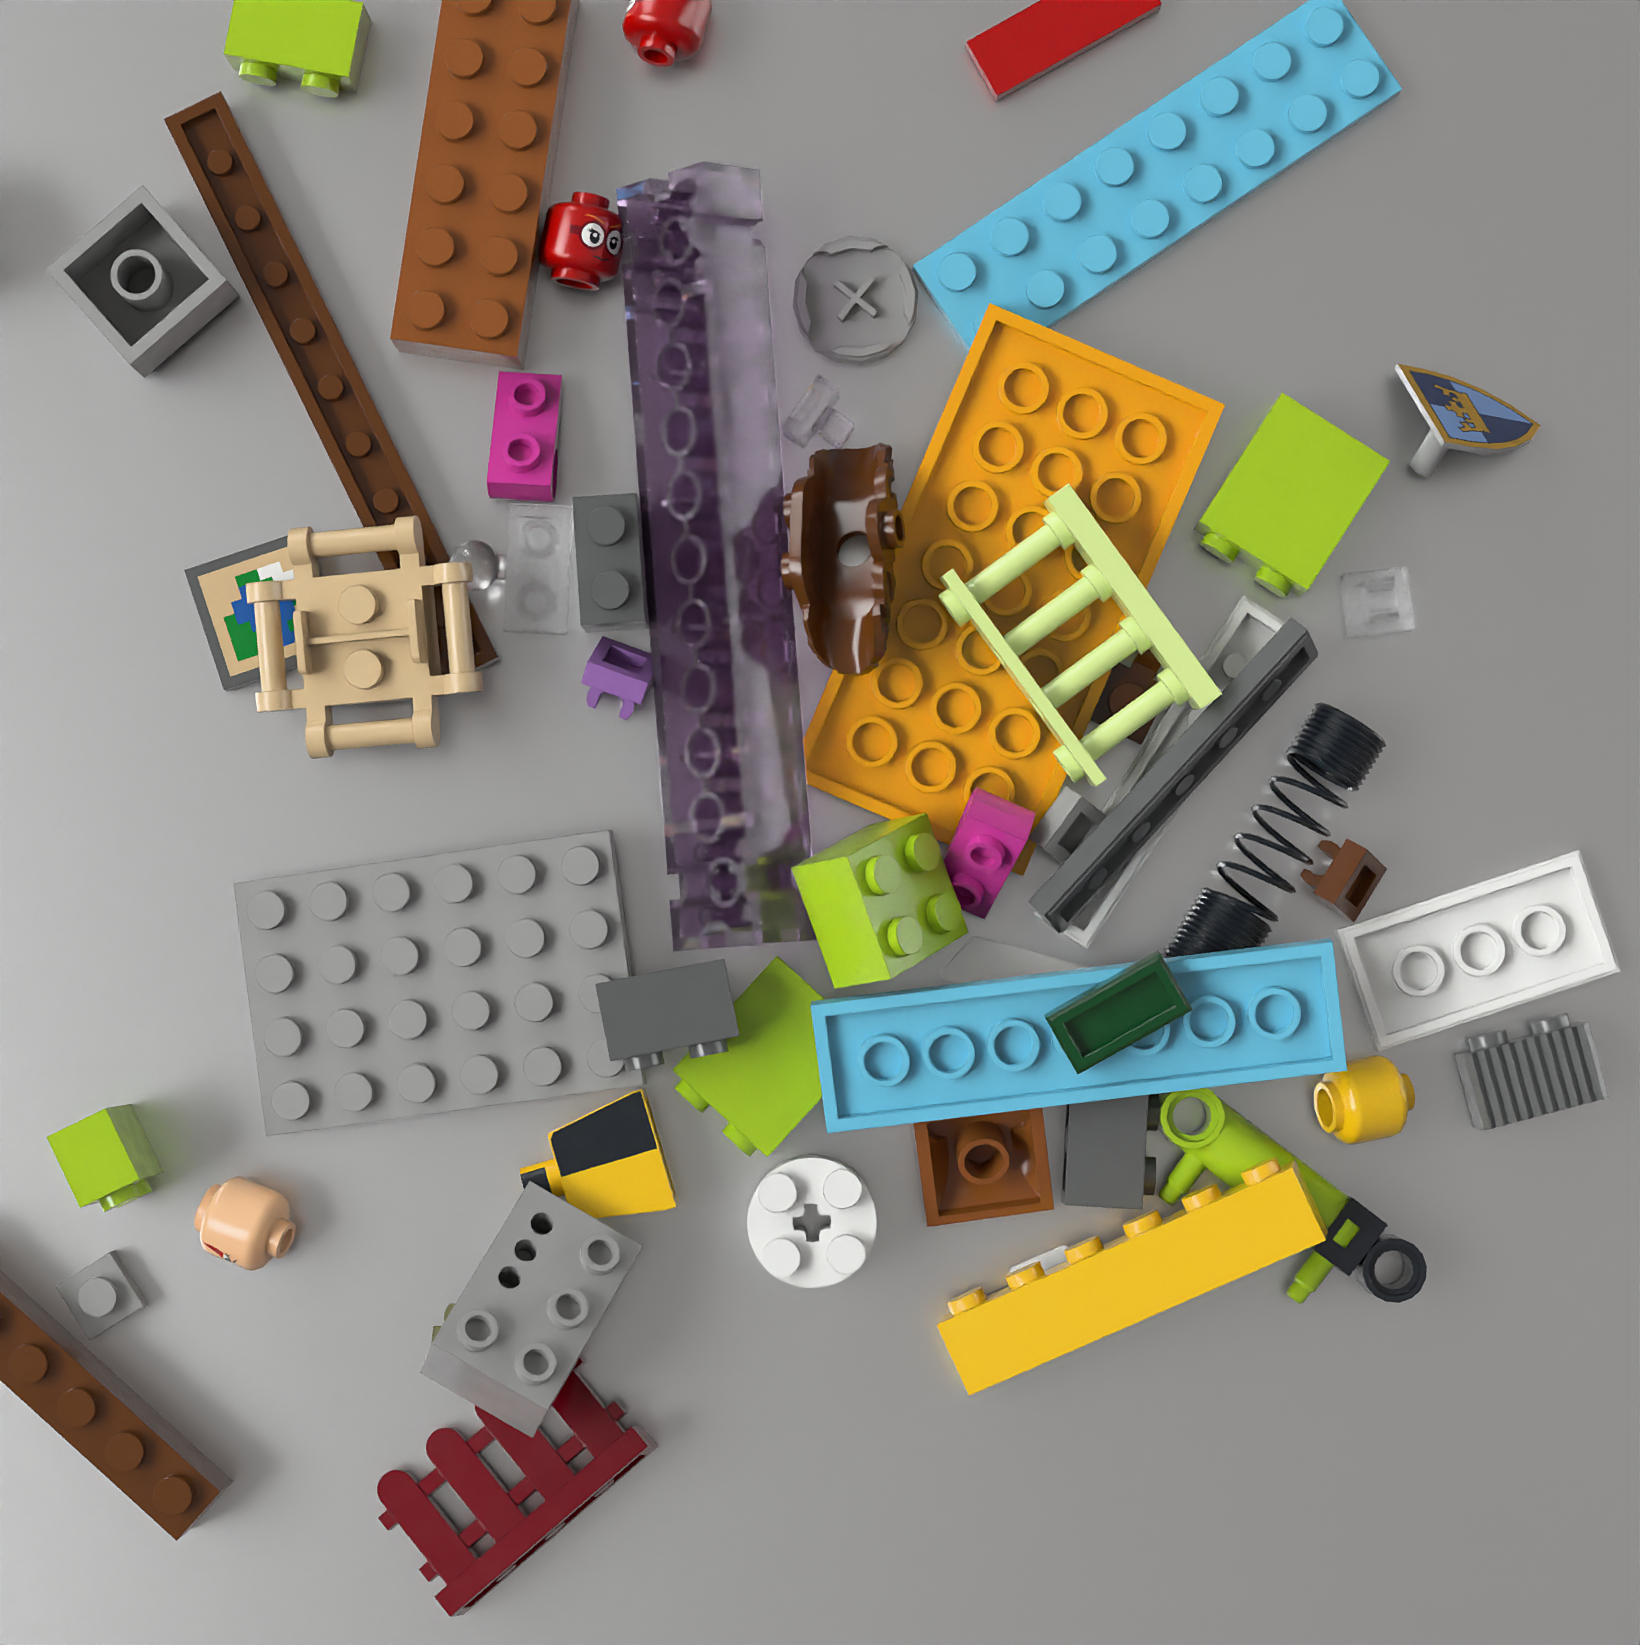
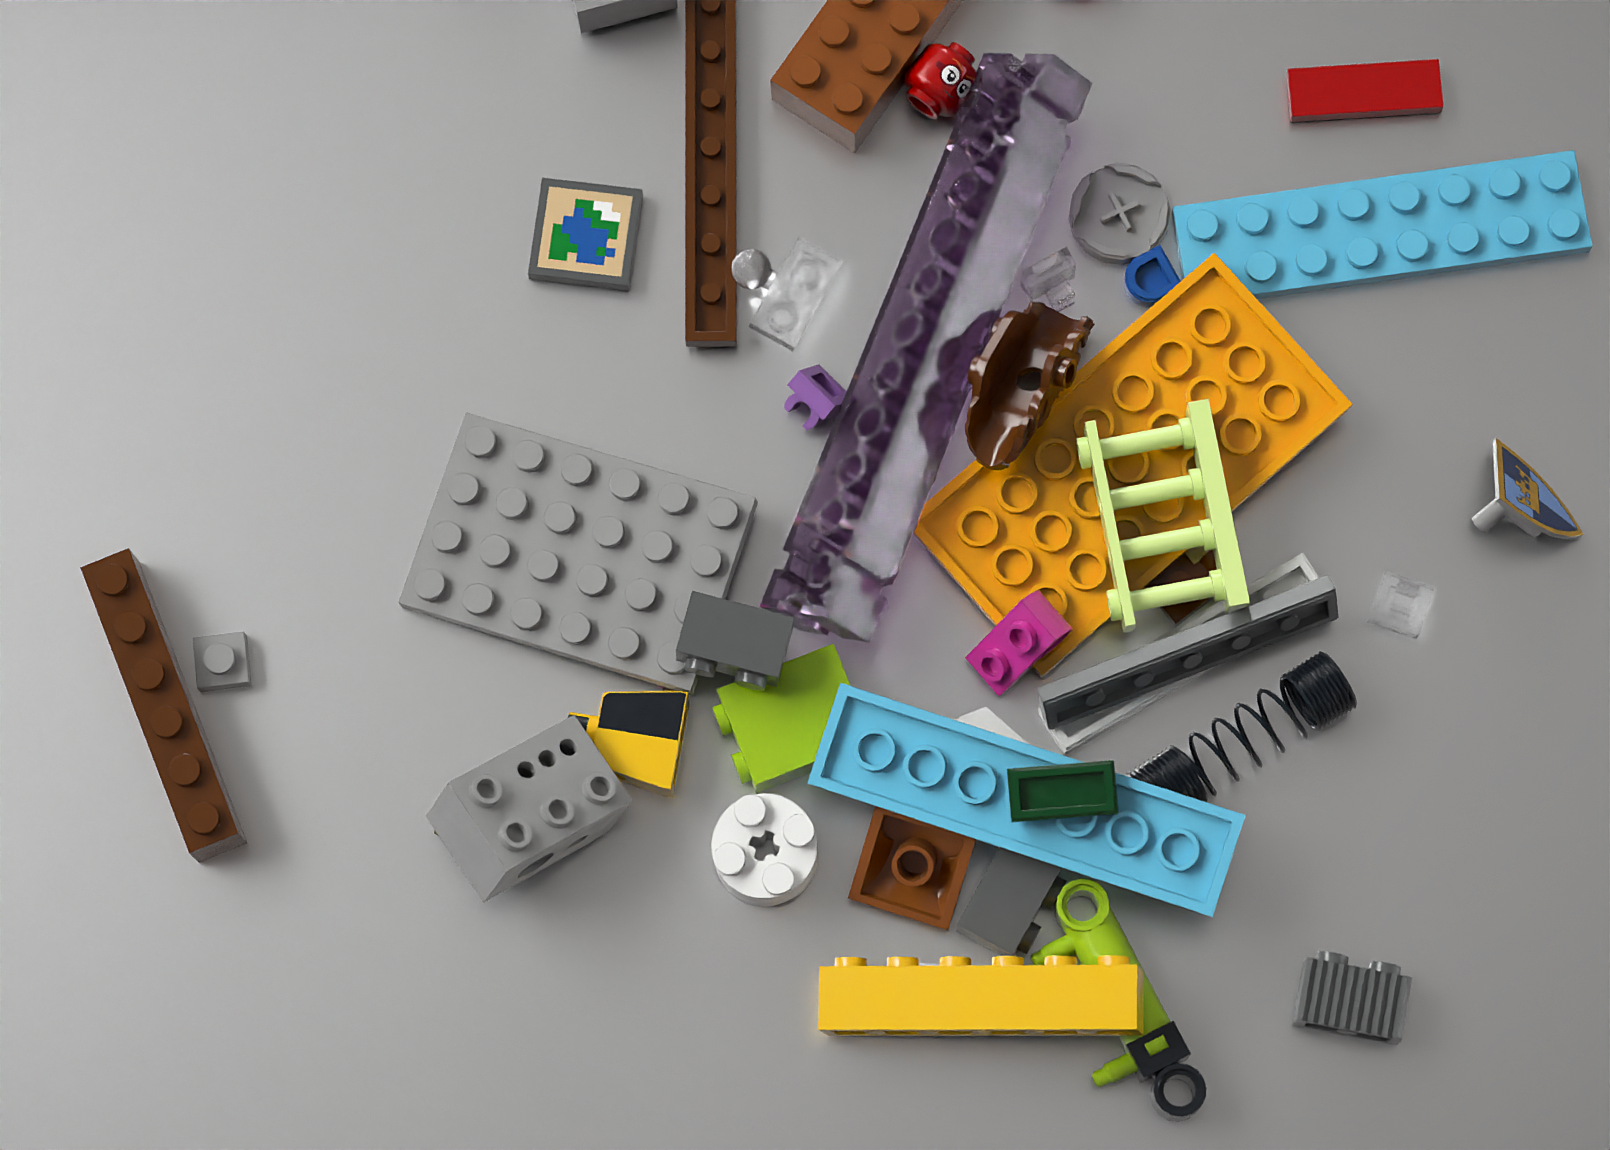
camera: 25 degrees right, 10 degrees down
lime brick [46,1104,164,1212] -> none
light nougat head [194,1176,296,1271] -> none
tan brick [245,515,483,759] -> none
dark red fence [377,1356,658,1617] -> none
dark pink plate [487,371,563,502] -> none
dark grey brick [572,493,649,633] -> none
lime brick [791,813,969,989] -> none
light grey plate [1028,786,1107,864] -> none
lime brick [1193,392,1390,598] -> none
reddish brown tile [1300,839,1387,922] -> none
yellow head [1314,1055,1415,1145] -> none
white tile [1335,850,1620,1052] -> none
none -> blue tile [1124,245,1181,307]

